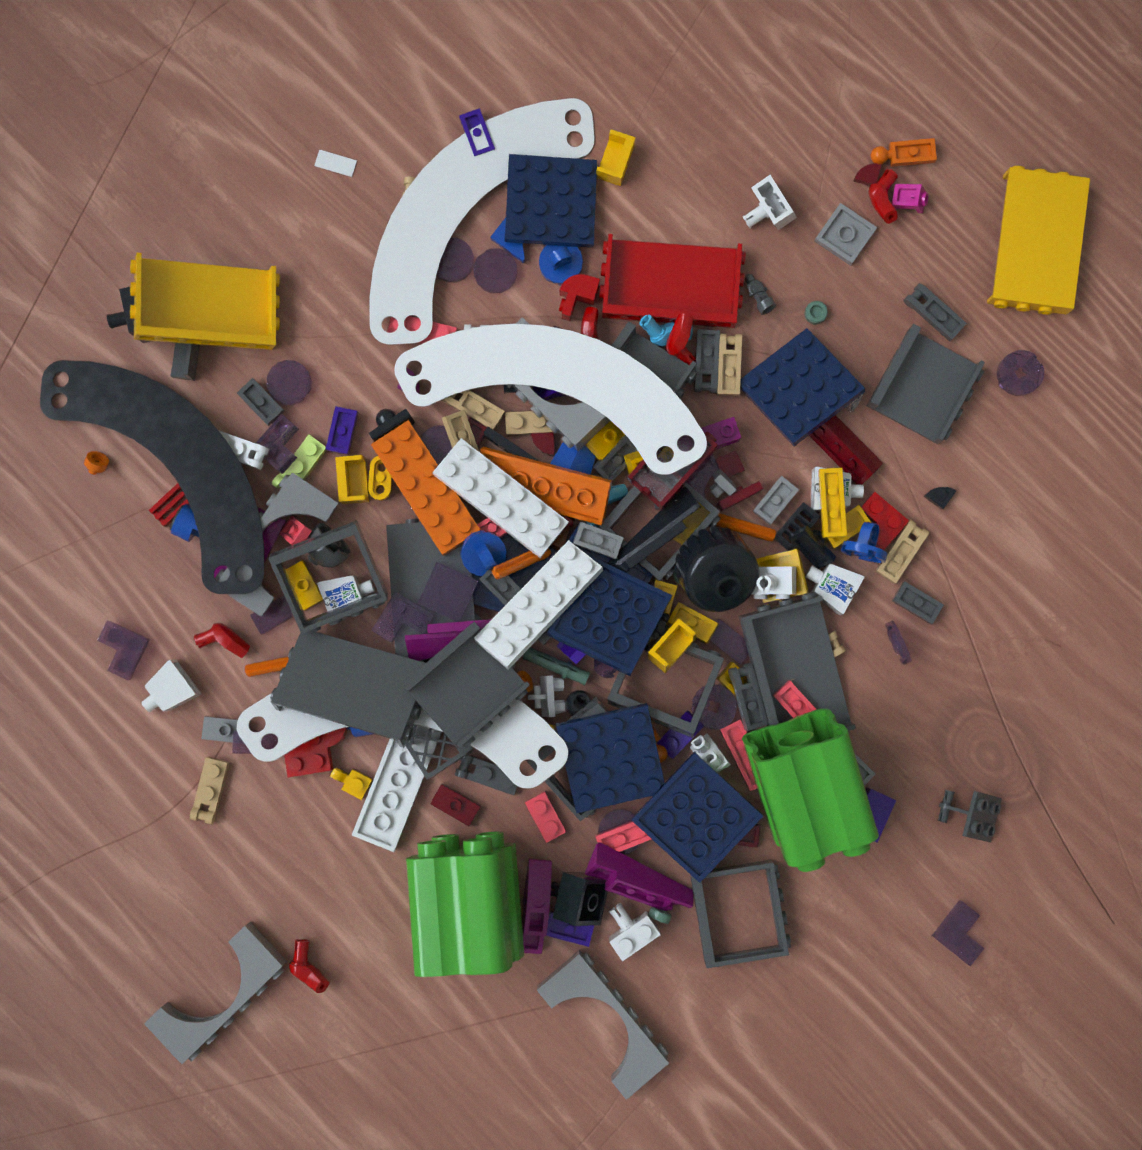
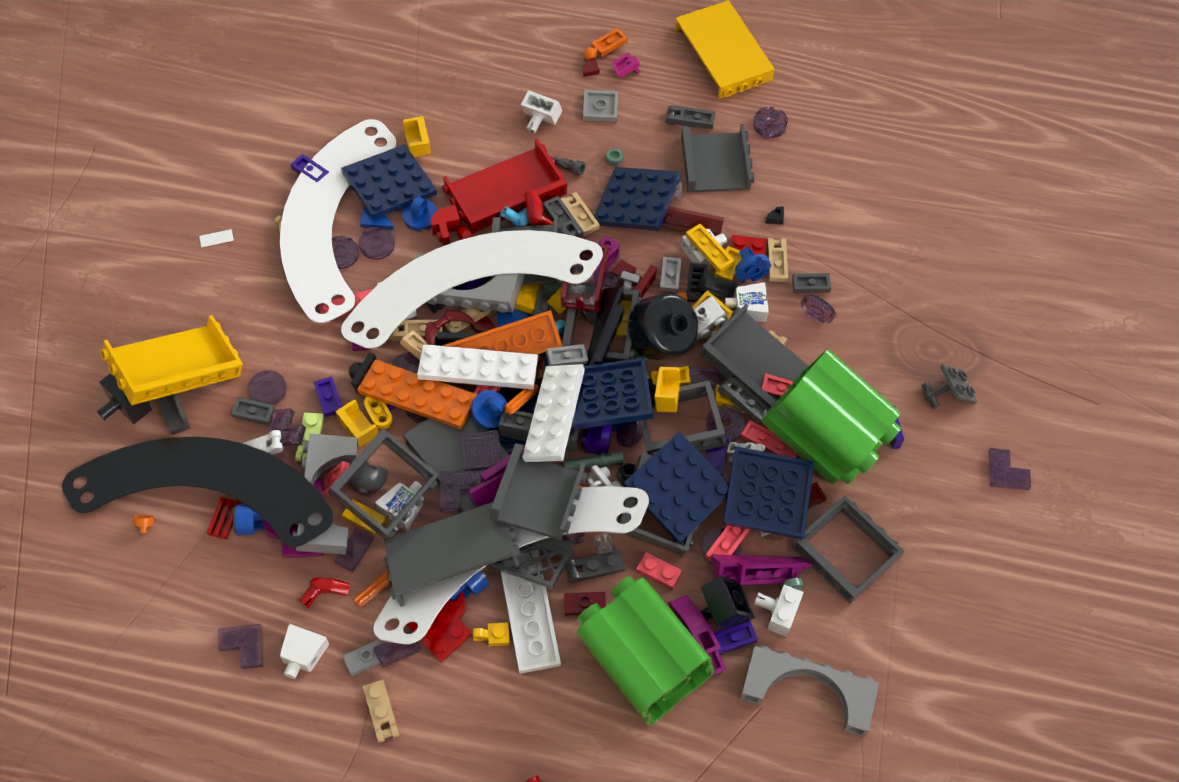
camera: 45 degrees left, 25 degrees down
red arm [868,169,898,224] -> none
none -> dark red piece [425,310,475,345]

